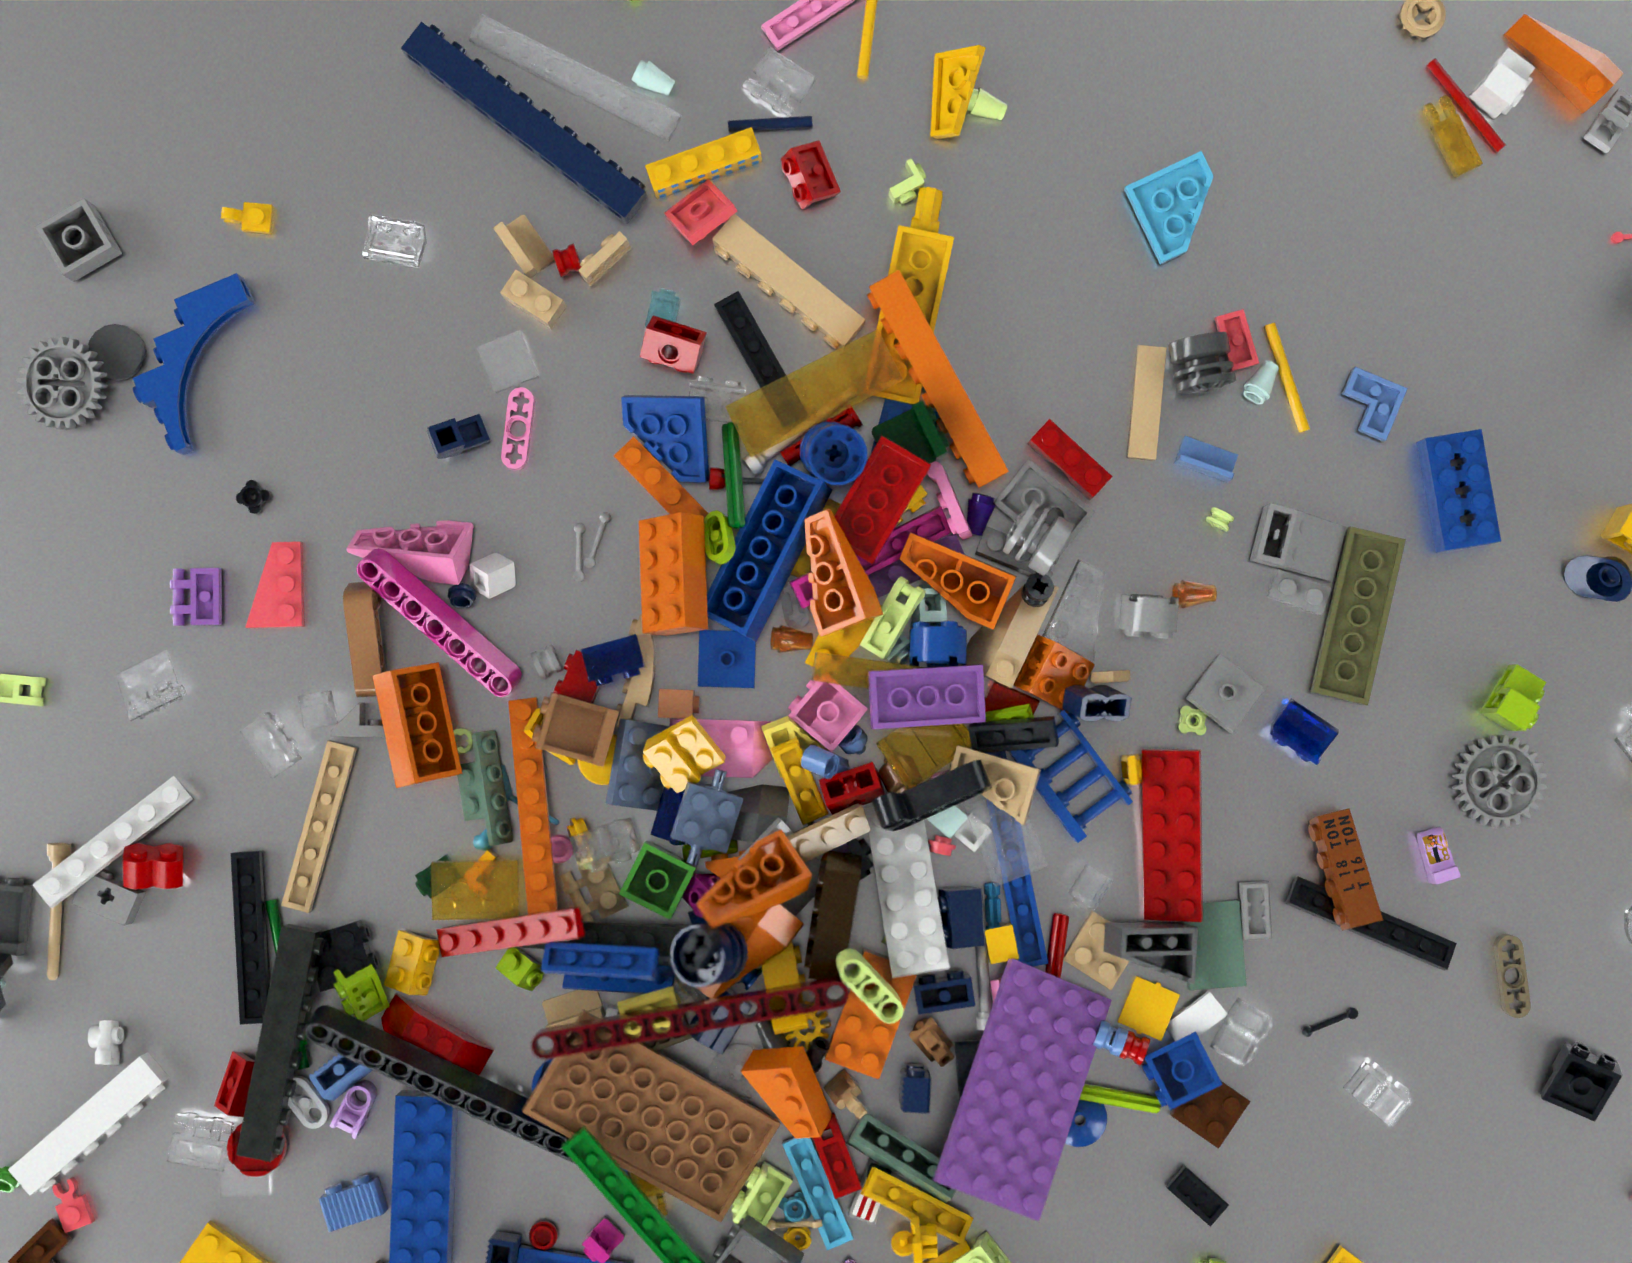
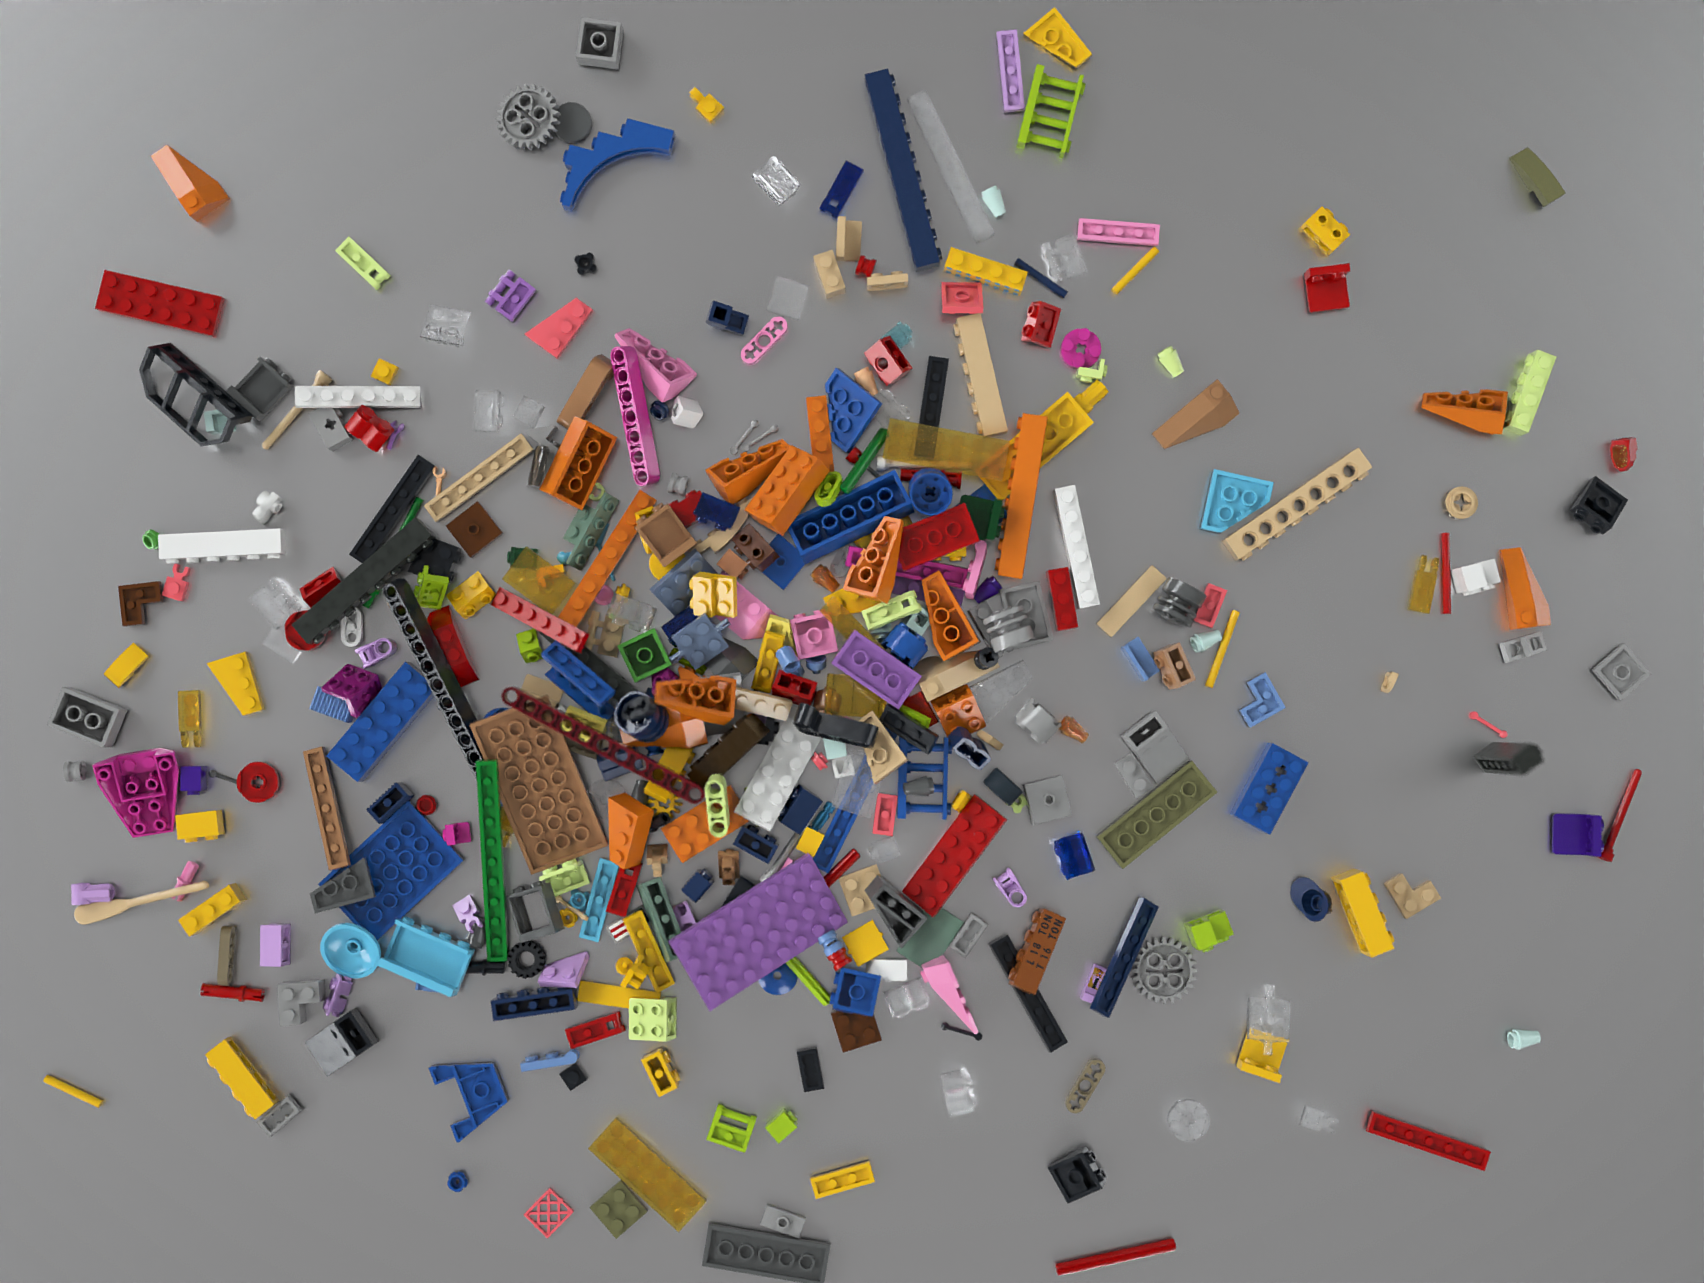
camera: 35 degrees right, 0 degrees up
medium blue brick [309,1054,373,1101] -> none
yellow wing [930,45,986,139] -> none
yellowish green bush [1205,507,1235,532] -> none
none -> magenta bracket [321,664,382,718]
none -> yellow plate [371,358,399,386]
none -> medium lavender hand [386,420,404,449]
none -> light nougat hand [433,466,447,496]
none -> reddish brown plate [446,501,503,558]
none -> clear smoke slope [526,445,550,488]
none -> lavender leg [672,900,697,933]
none -> orange wedge [705,439,790,506]
none -> reddish brown brick [731,523,780,572]
none -> clear blue plate [819,160,864,219]
none -> light nougat cone [854,366,879,395]
none -> coral plate [872,793,898,836]
none -> dark grey cone [903,776,934,796]
none -> bright pink wedge [920,955,979,1034]
none -> black wheel [984,768,1023,806]
none -> lavender piece [992,868,1027,907]
none -> white brick [1053,485,1100,610]
none -> dark pink plate [1060,328,1101,369]
none -> dark blue plate [1090,897,1159,1018]
none -> medium nougat wedge [1152,379,1240,449]
none -> medium nougat brick [1153,642,1196,690]
none -> tan brick [1222,447,1372,561]
none -> tan tile [1380,672,1399,693]

